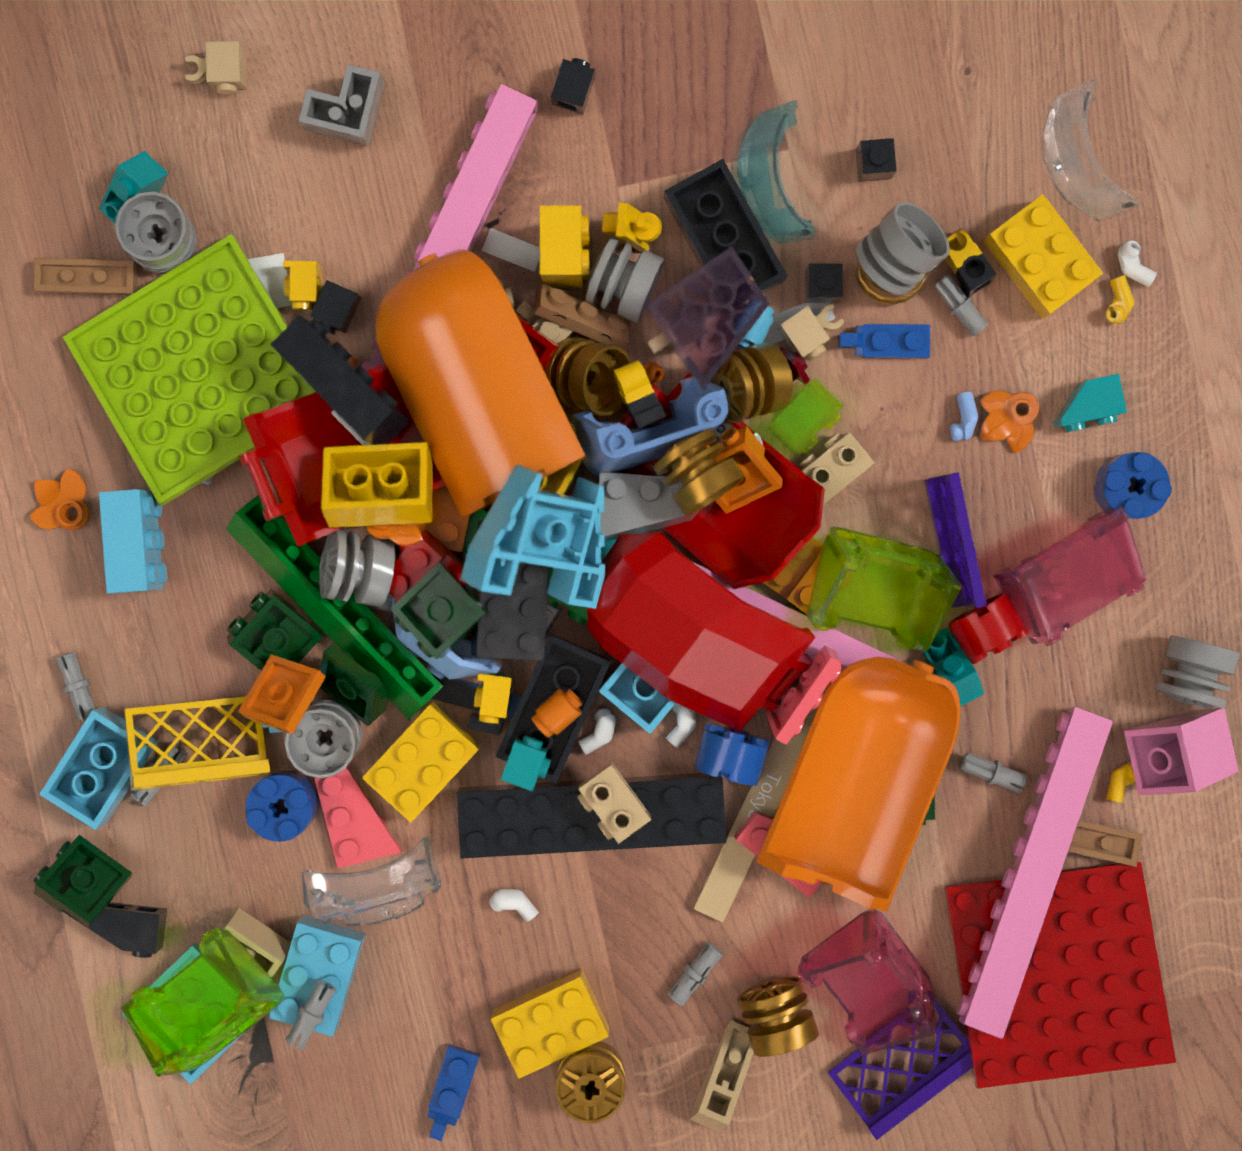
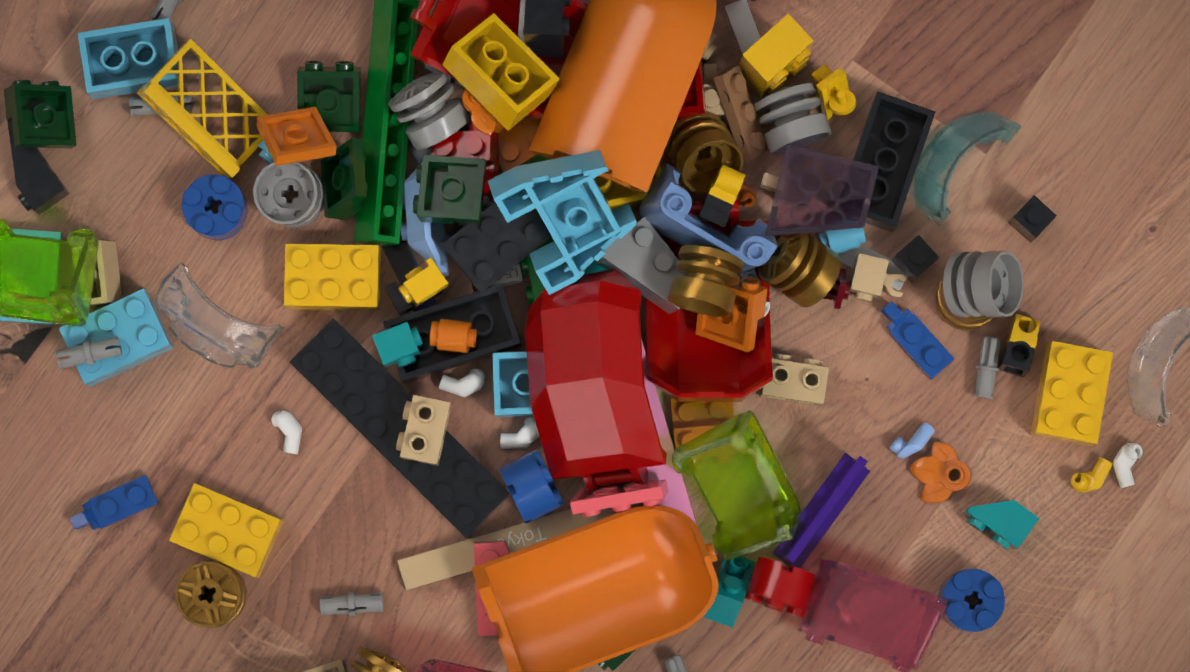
camera: 40 degrees right, 5 degrees down
coral wing [314,765,403,869] -> none
clear neon green brick [767,378,844,455] -> none

